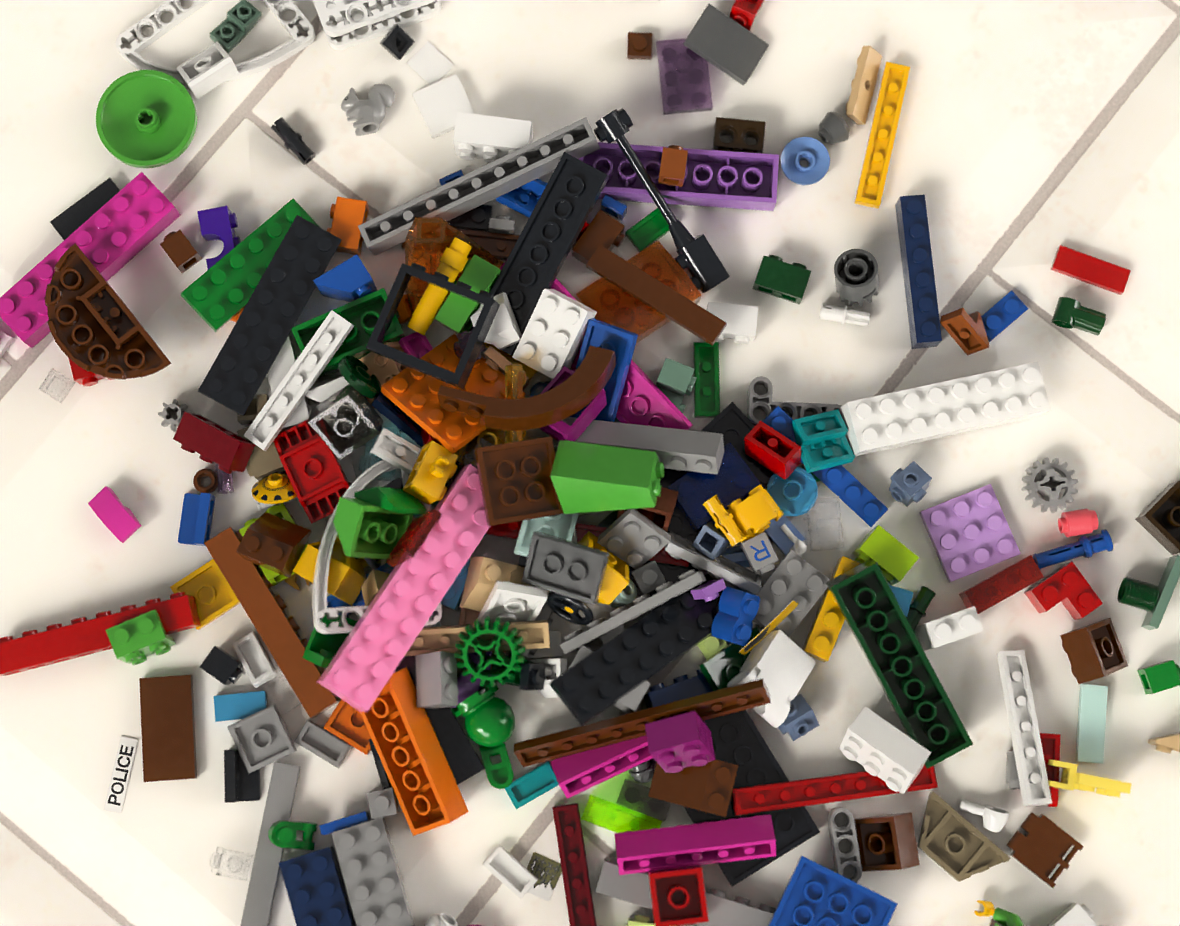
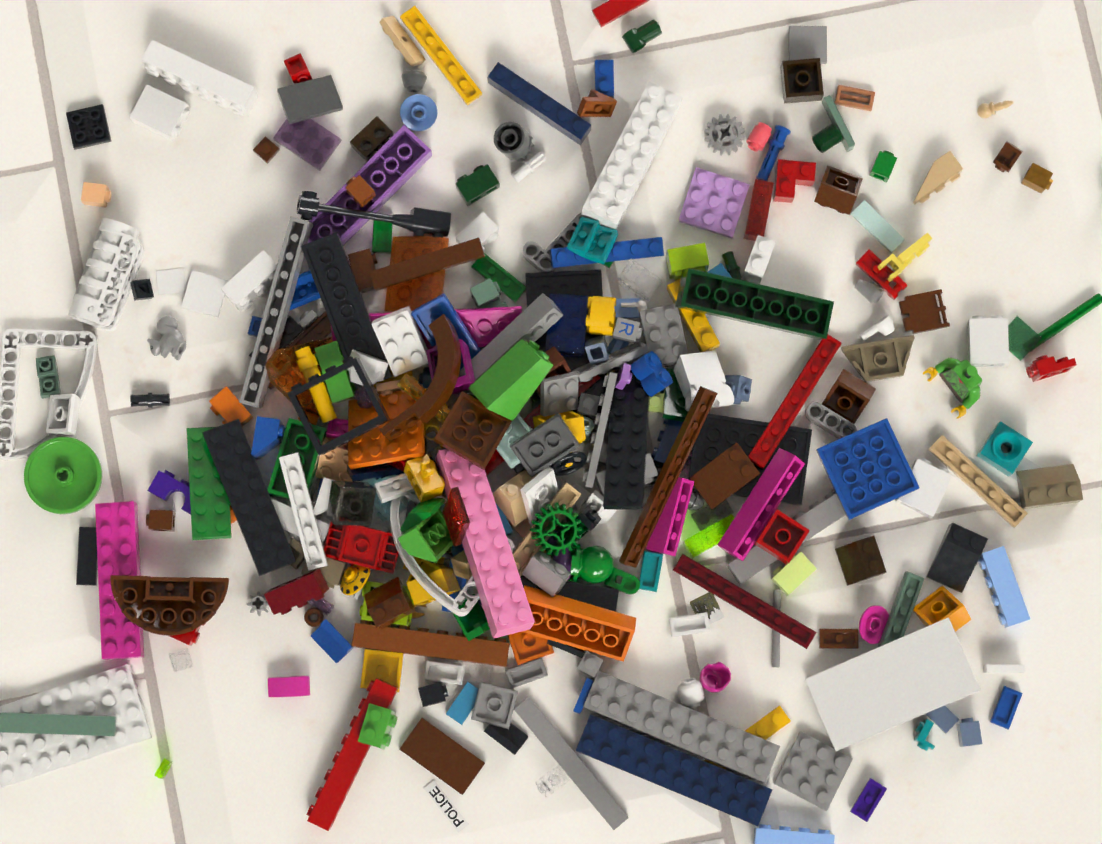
camera: 50 degrees left, 0 degrees up
green plate [268,820,317,850] -> none
dark green tile [338,355,381,398] -> none
blue tile [601,195,627,220] -> none
magenta piece [645,711,715,773] -> none
yellow pin [703,495,746,547] -> none
yellow sticker [739,600,798,655] -> none
red brick [744,420,801,480] -> none
dark azure tile [767,466,818,516] -> none
white brick [839,706,931,795] -> none
sand blue brick [889,461,932,507] -> none
white plate [997,650,1052,806] -> none

